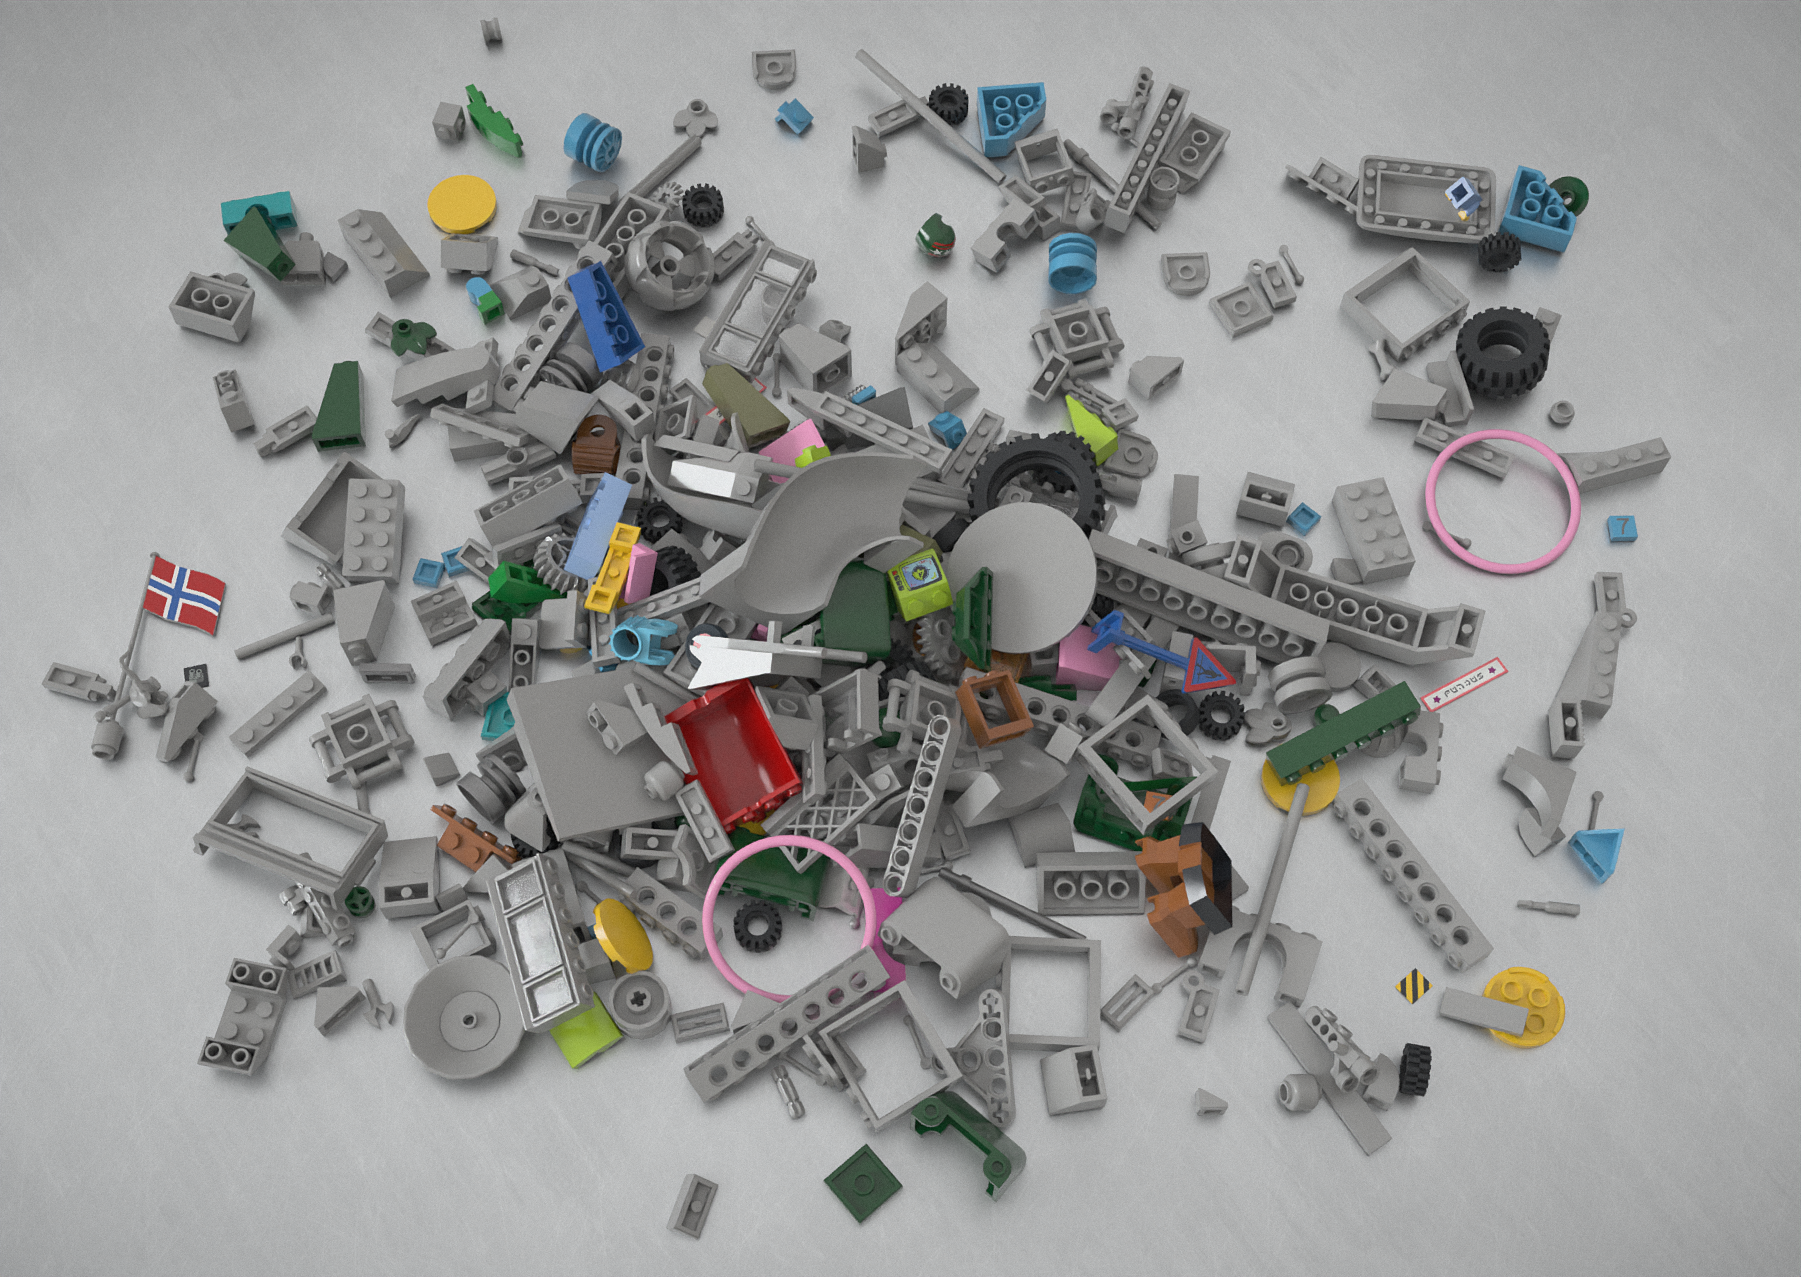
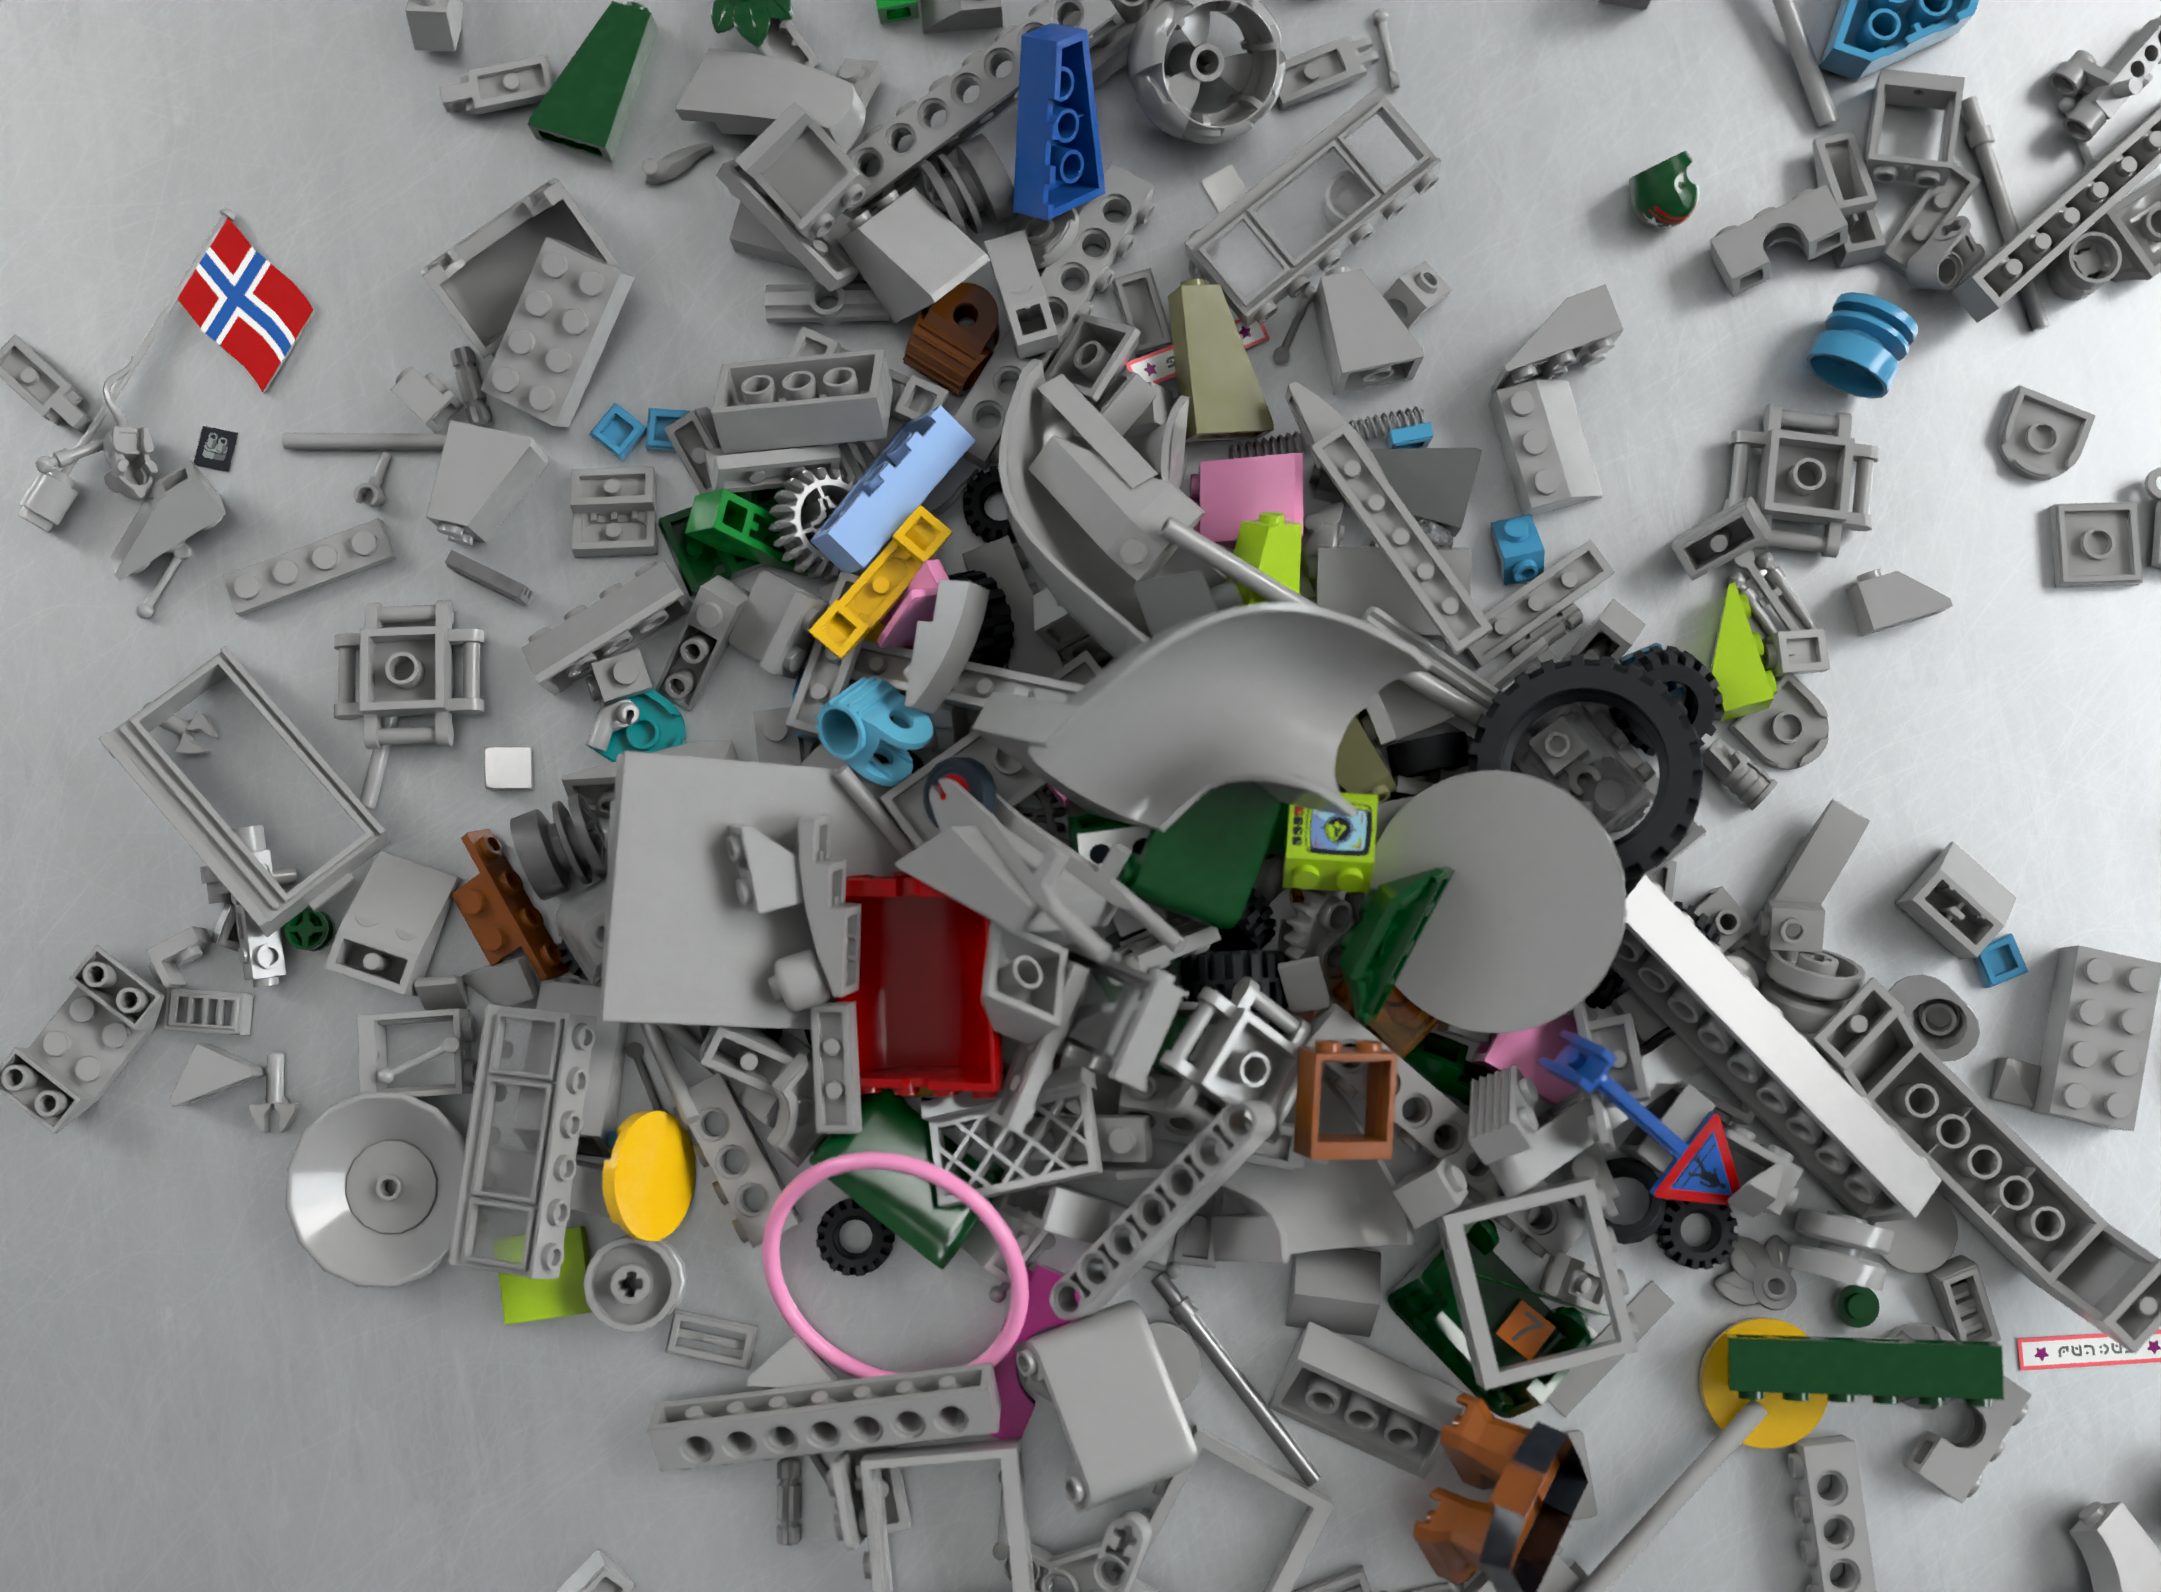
camera: 25 degrees right, 20 degrees up
none -> light grey arm [586,700,640,752]
none -> light grey panel [735,101,871,241]
none -> light grey slope [904,579,990,714]
none -> light grey slope [1278,956,1333,1014]
none -> light grey brick [1468,1065,1539,1165]
none -> light grey slope [1728,1162,1785,1218]

